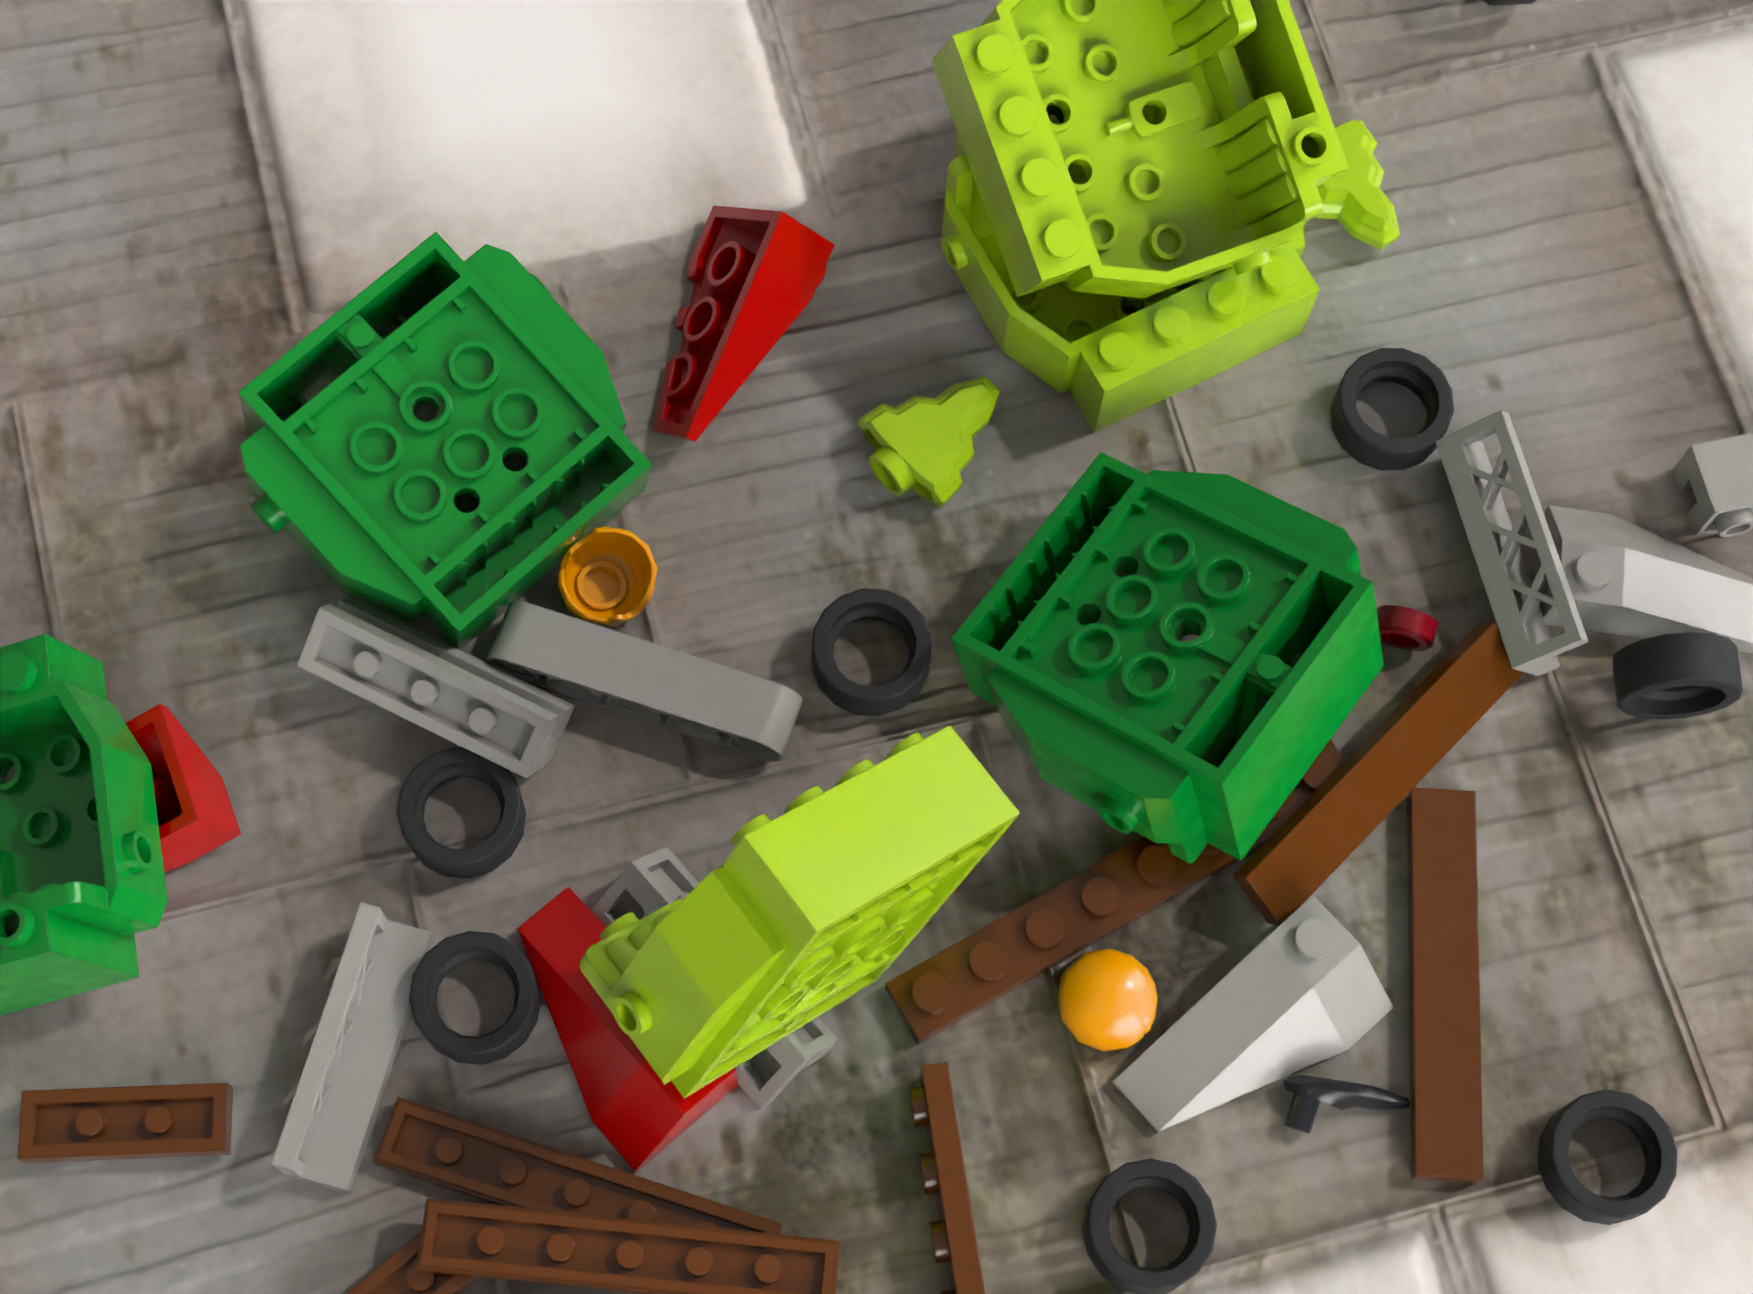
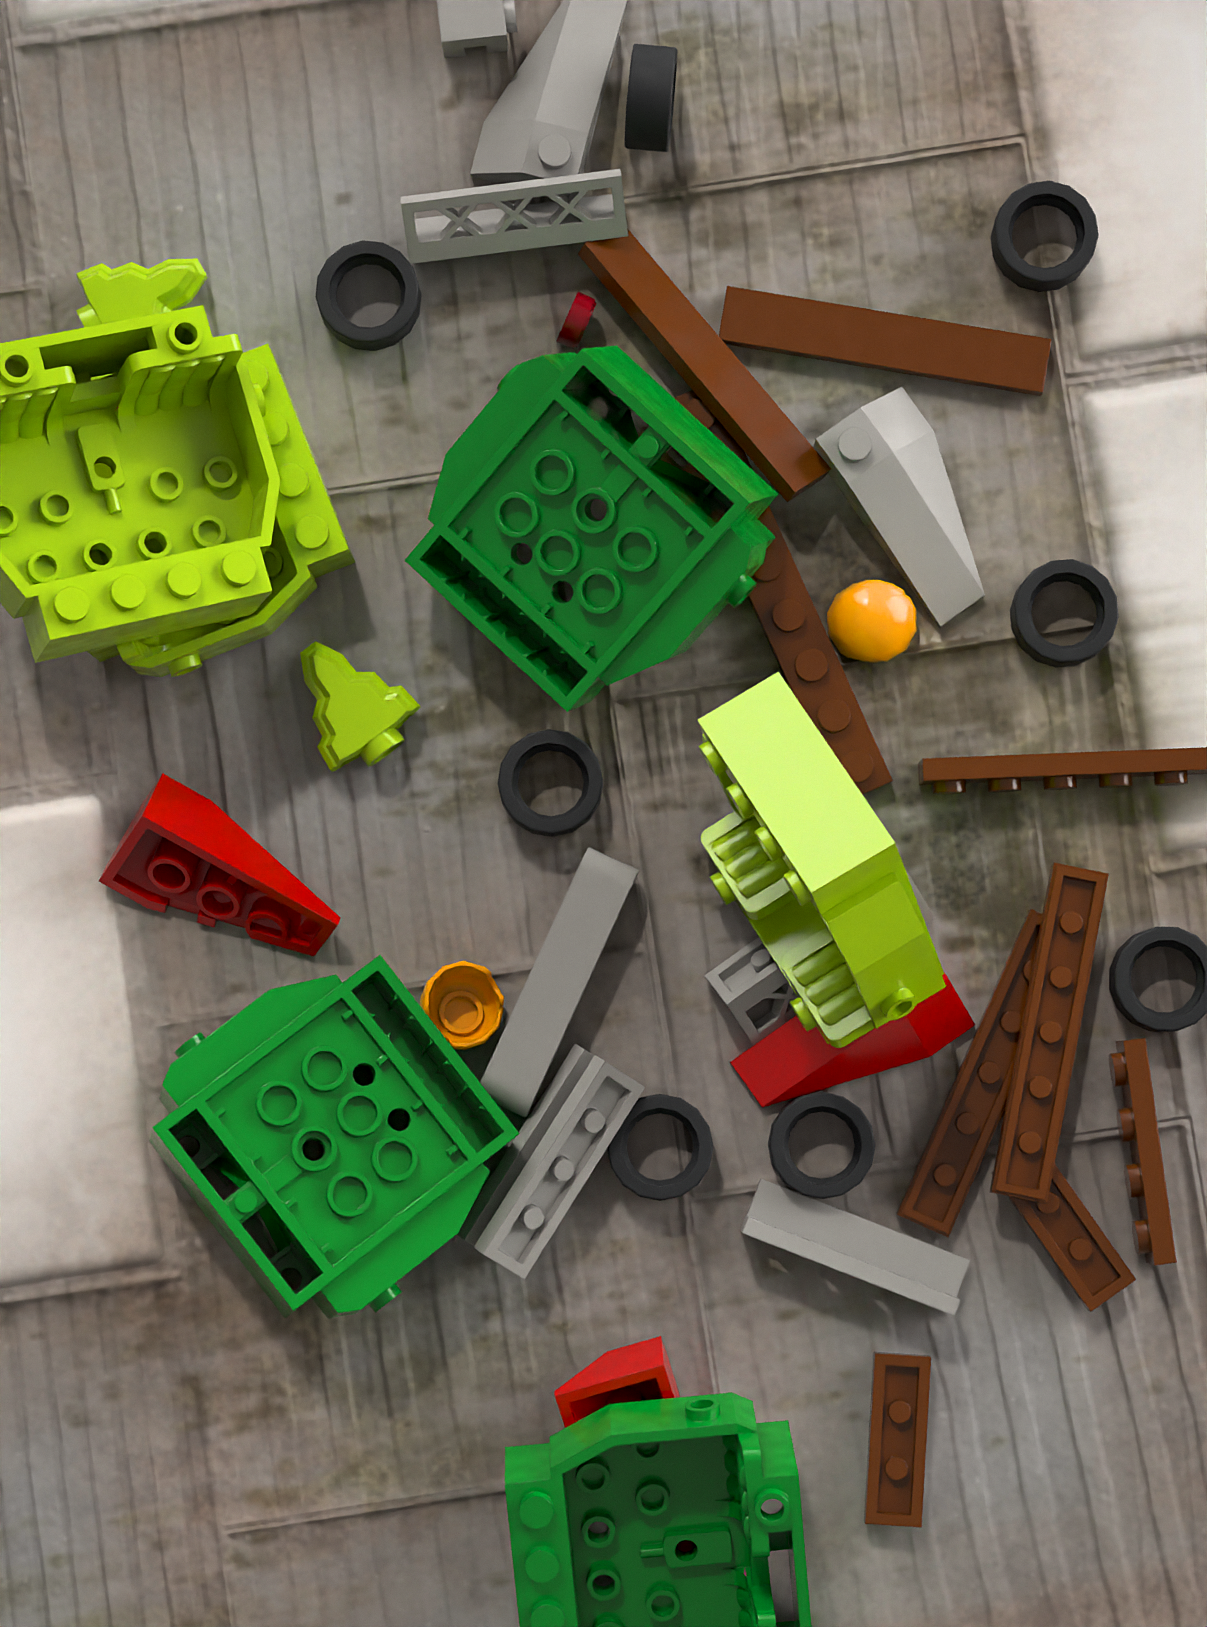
camera: 75 degrees left, 15 degrees up
black bar [1283,1075,1410,1134] -> none

